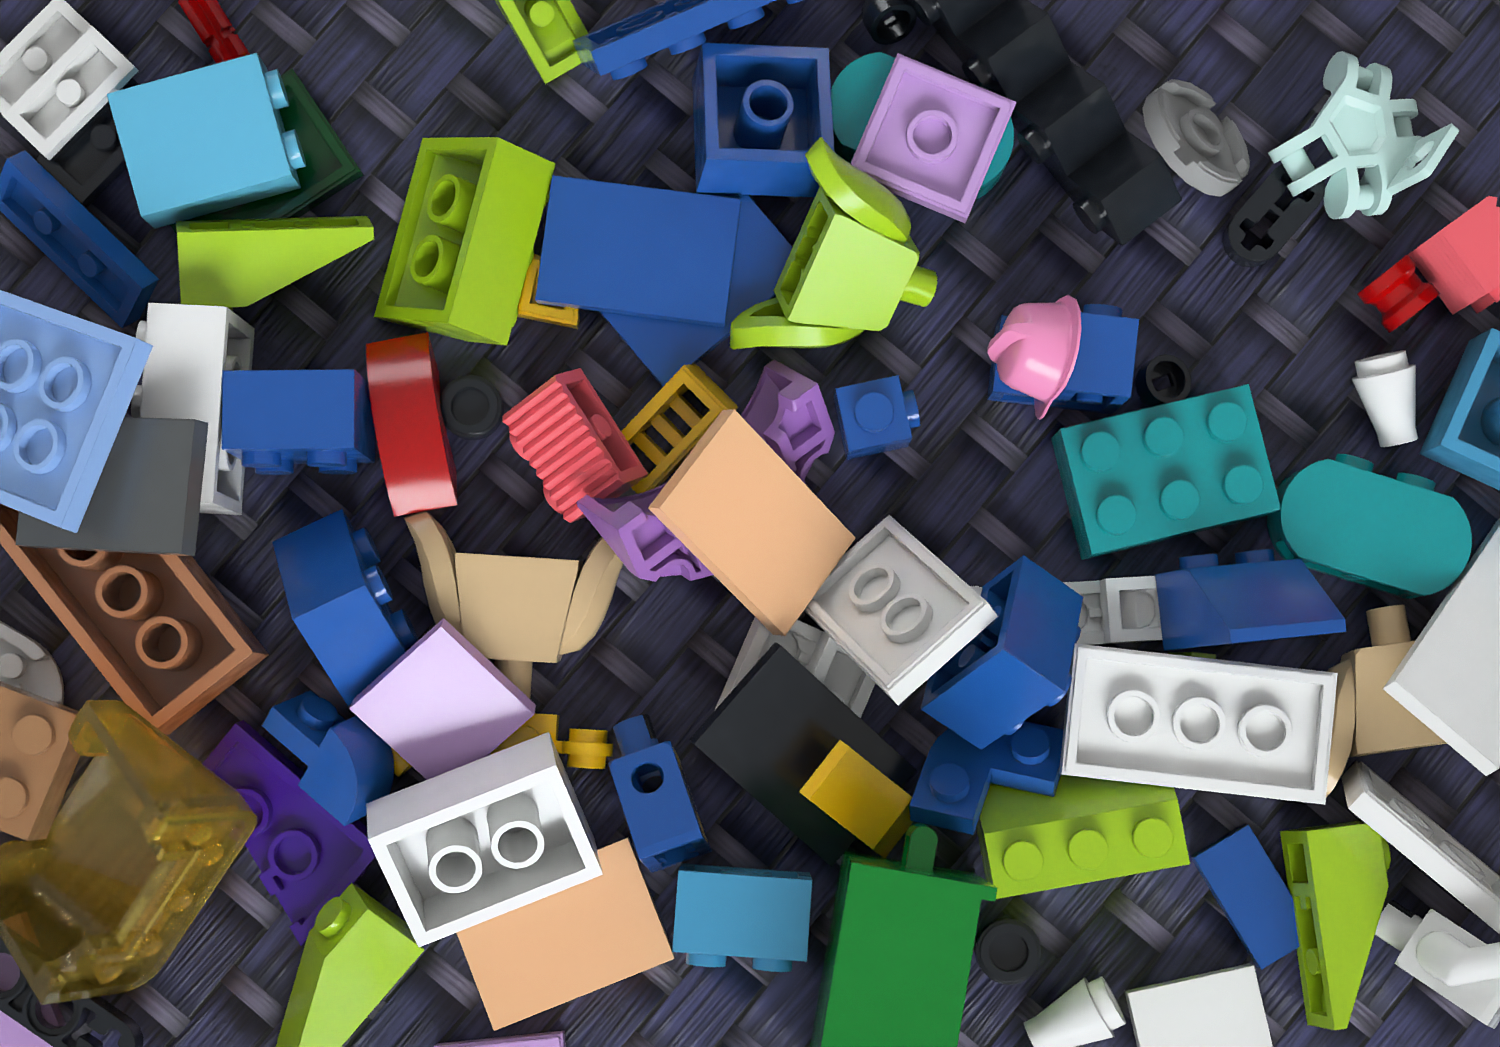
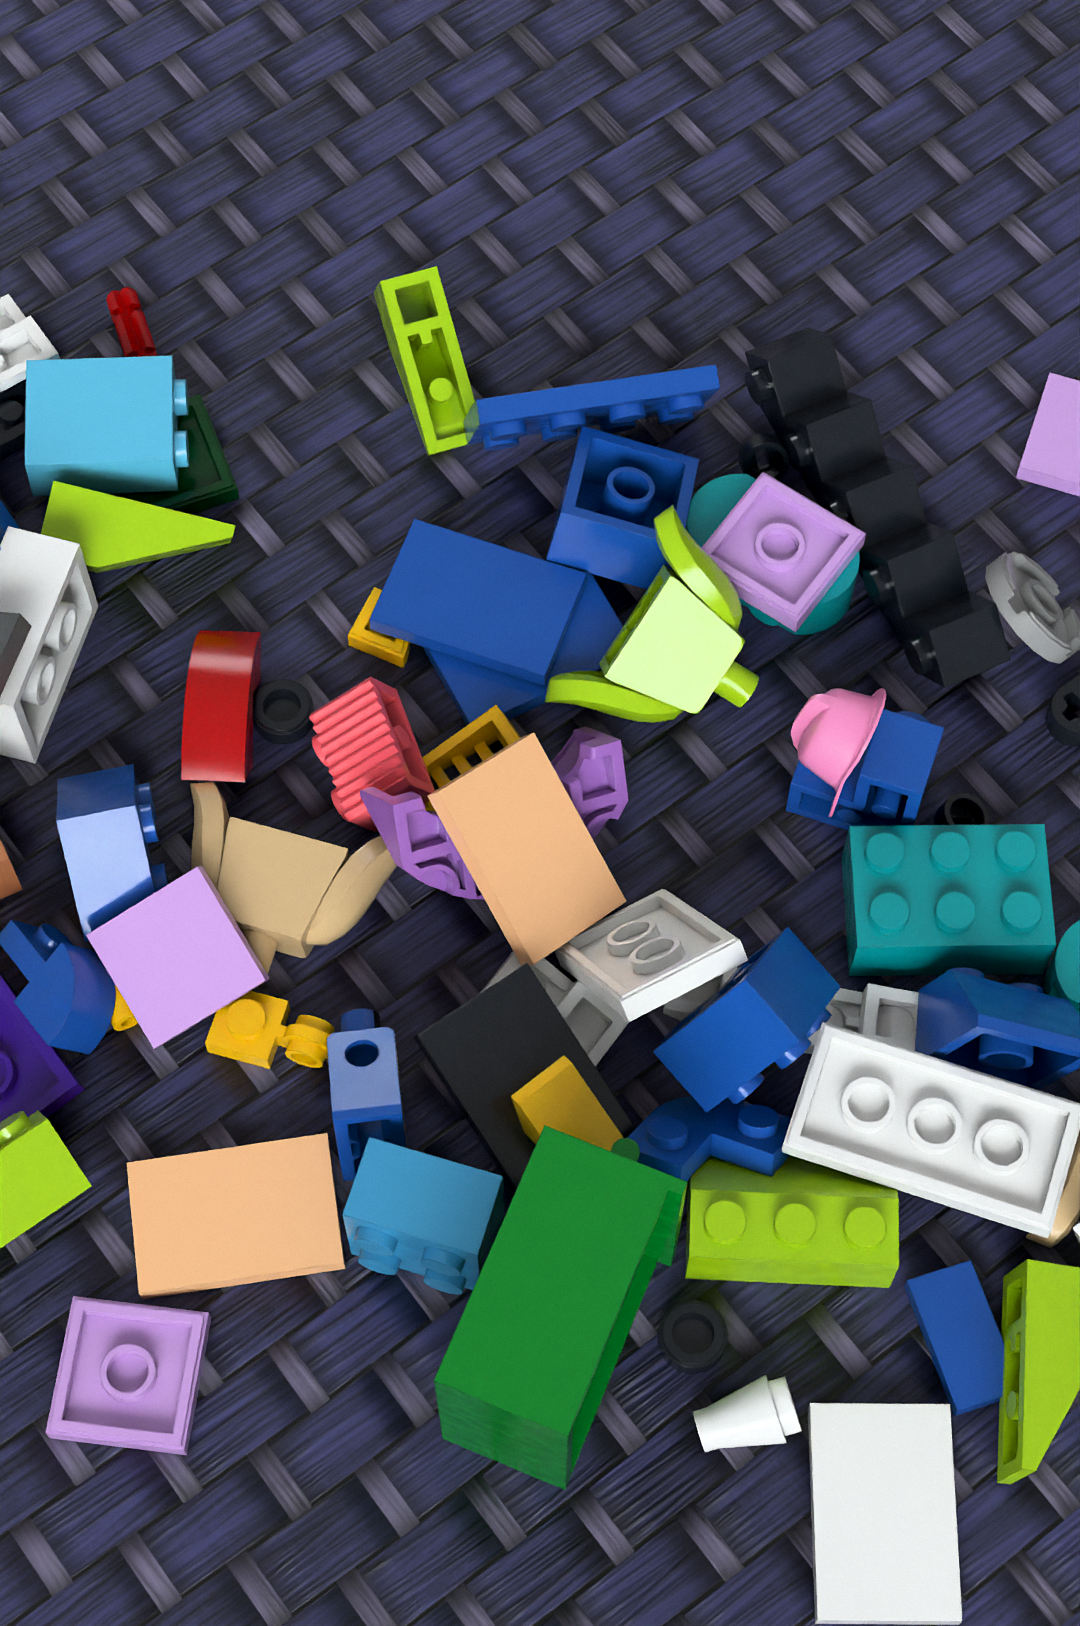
camera: 10 degrees right, 20 degrees down
blue brick [222,369,375,475] -> none
white brick [366,732,603,947] -> none
lime slope [374,137,556,346] -> none
blue brick [833,375,920,460] -> none

